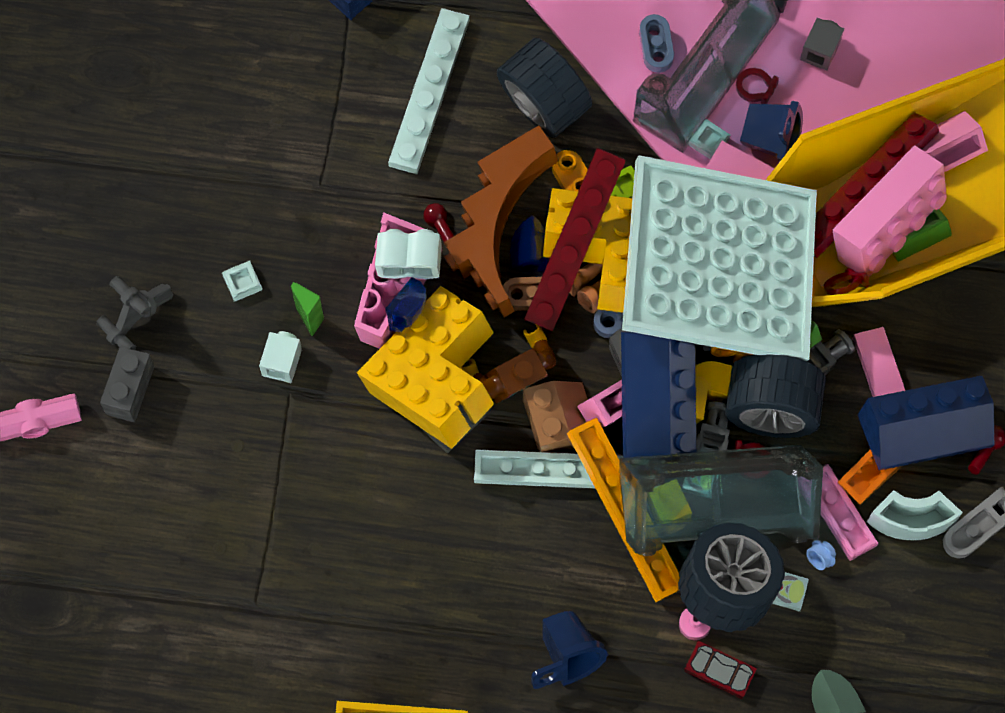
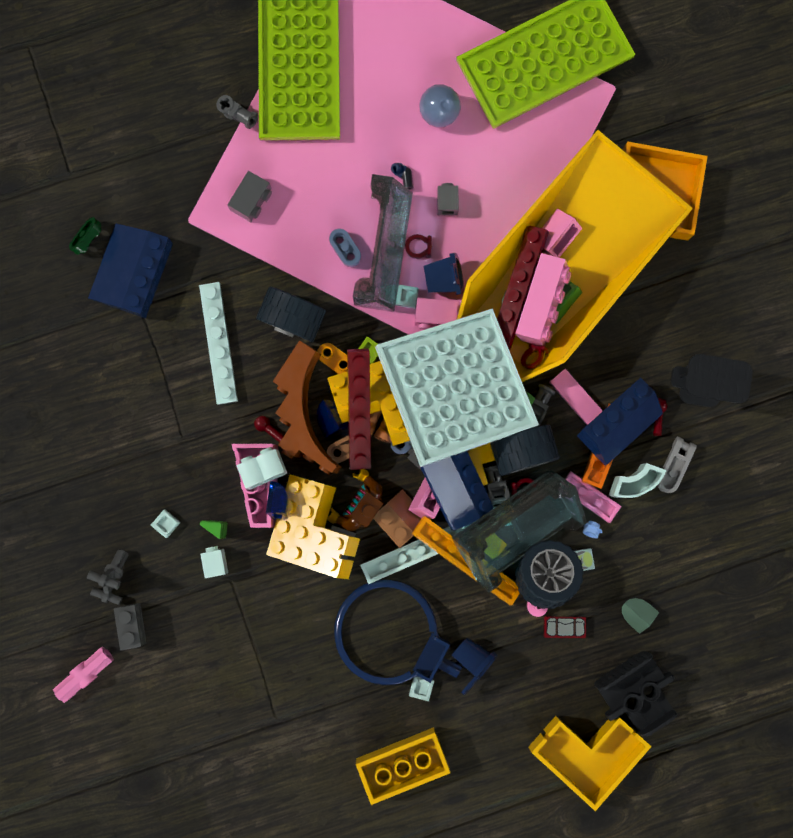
camera: 30 degrees left, 15 degrees up
none -> dark blue brick [334,580,462,685]
none -> light aqua tile [409,676,434,701]

